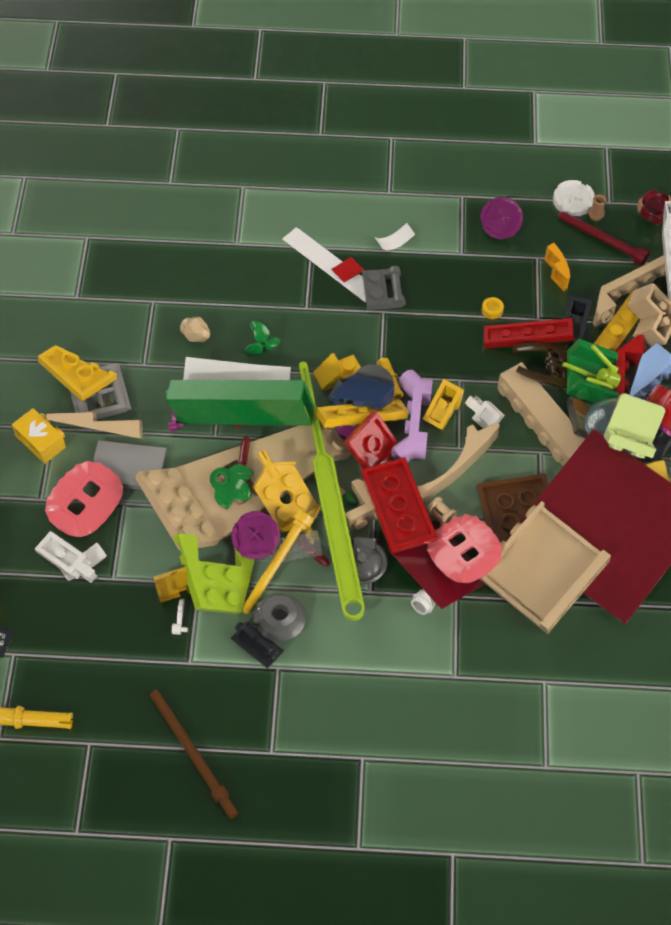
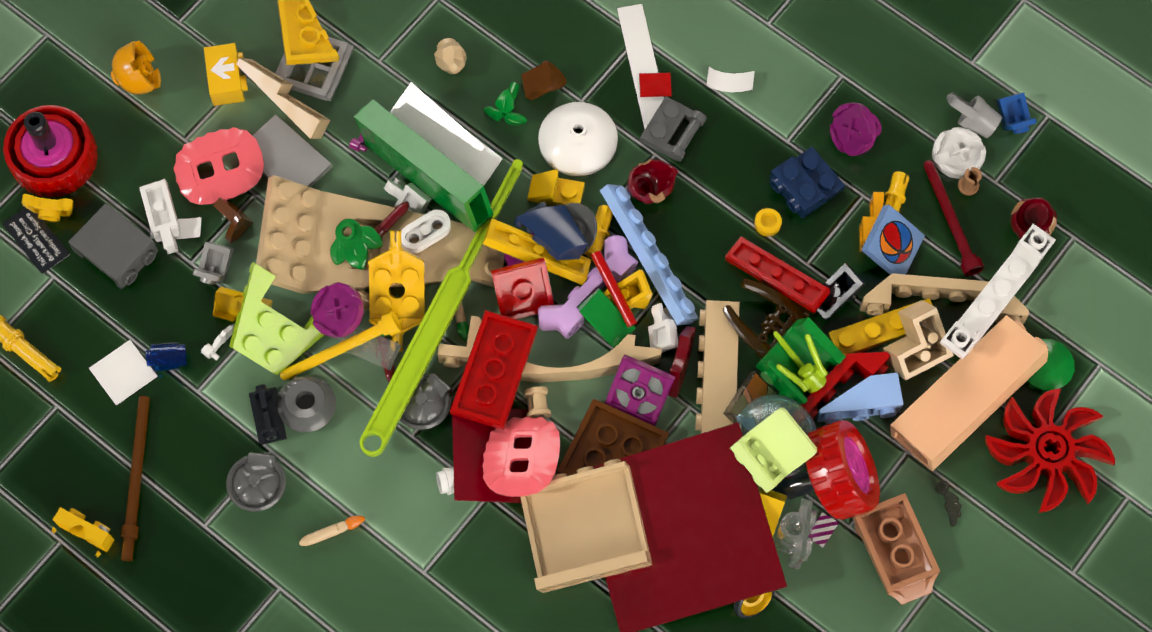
camera: 35 degrees right, 10 degrees up
none -> yellow piece [52,507,114,557]
none -> dark grey panel [68,203,158,289]
none -> white sticker [89,340,158,405]
none -> clear blue brick [146,342,187,372]
none -> light grey bracket [193,241,234,285]
none -> reddish brown tile [213,197,253,244]
none -> dark grey piece [226,452,286,512]
none -> tan piece [299,515,365,546]
none -> white plate [384,177,431,214]
none -> white plate [401,210,451,253]
none -> reddish brown tile [521,60,567,100]
none -> white dish [538,102,618,176]
none -> green slope [579,288,636,348]
none -> red bar [591,251,637,328]
none -> light blue plate [600,184,699,325]
none -> magenta piece [605,354,676,426]
none -> dark red hair [626,159,678,204]
none -> dark red tile [668,326,696,398]
none -> dark blue plate [769,147,845,219]
none -> tile [861,205,925,275]
none -> yellow axle [884,171,910,213]
none -> light grey piece [947,92,1002,138]
none -> blue bracket [996,93,1036,134]

